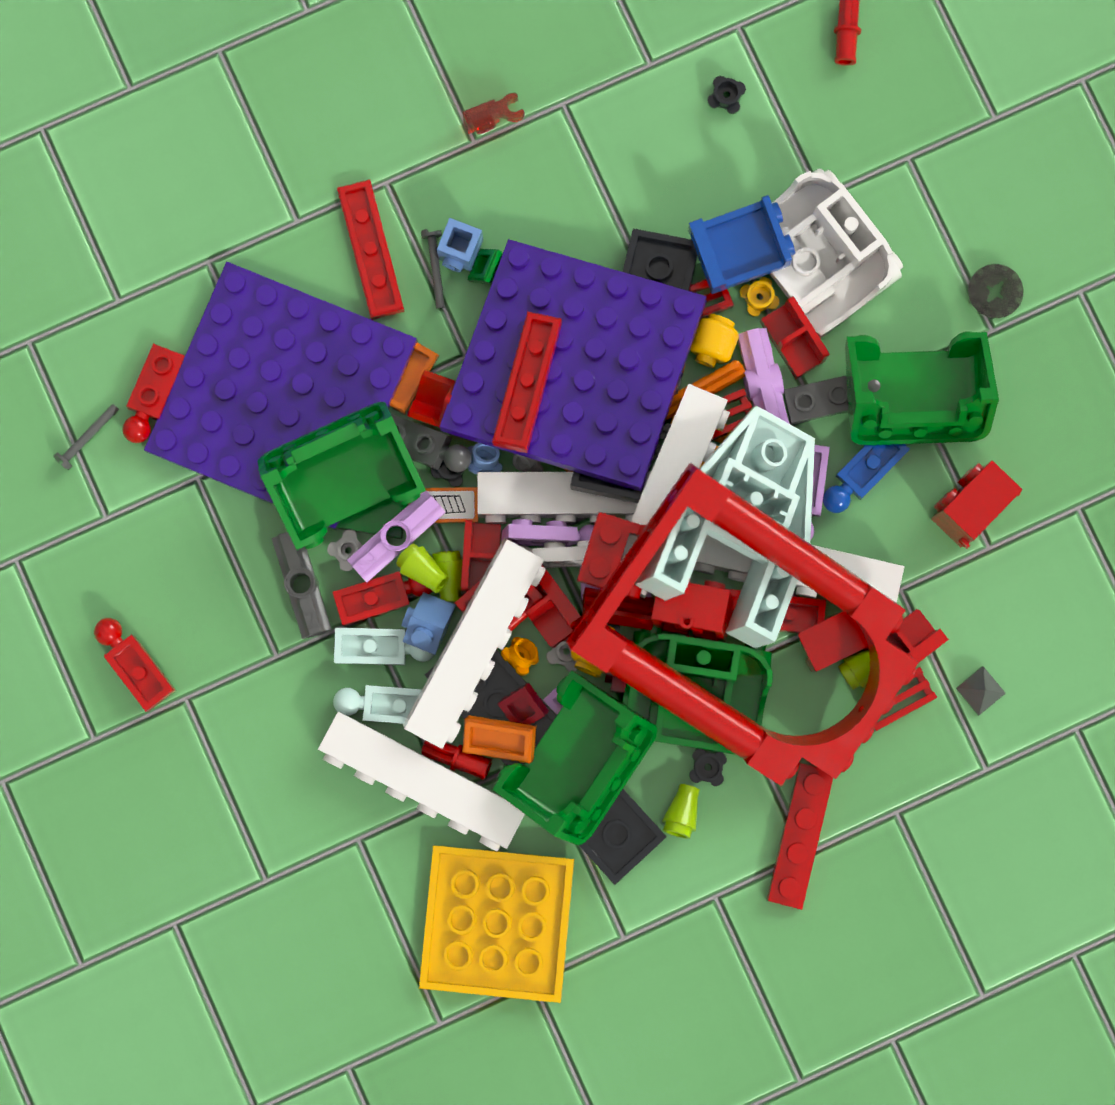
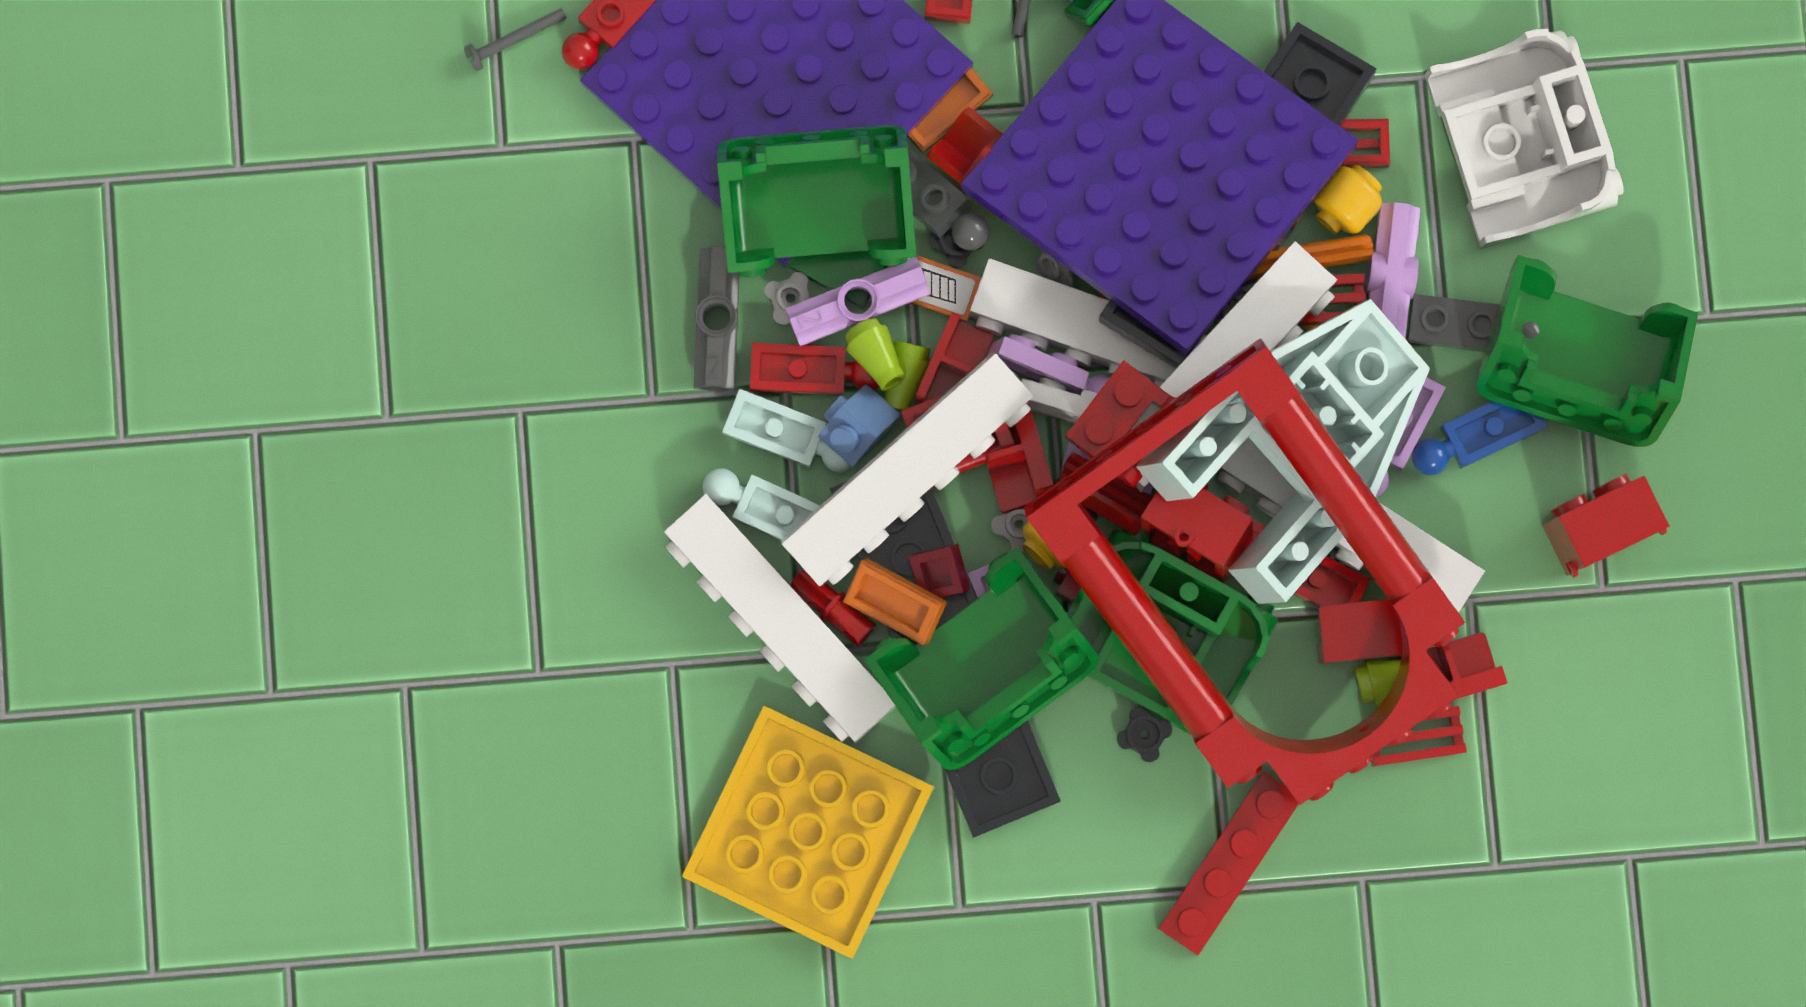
camera: 20 degrees right, 0 degrees up
red plate [94,618,176,712] -> none
light blue plate [468,443,502,474] -> none
red tile [492,311,562,453] -> none
light orange plate [501,637,539,676] -> none
lime cone [662,784,700,839] -> none
blue panel [688,195,795,294] -> none
yellow plate [740,277,780,317] -> none
red panel [760,296,830,379] -> none
dark grey slope [956,666,1006,716] -> none
clear smoke gear [967,264,1024,319] -> none

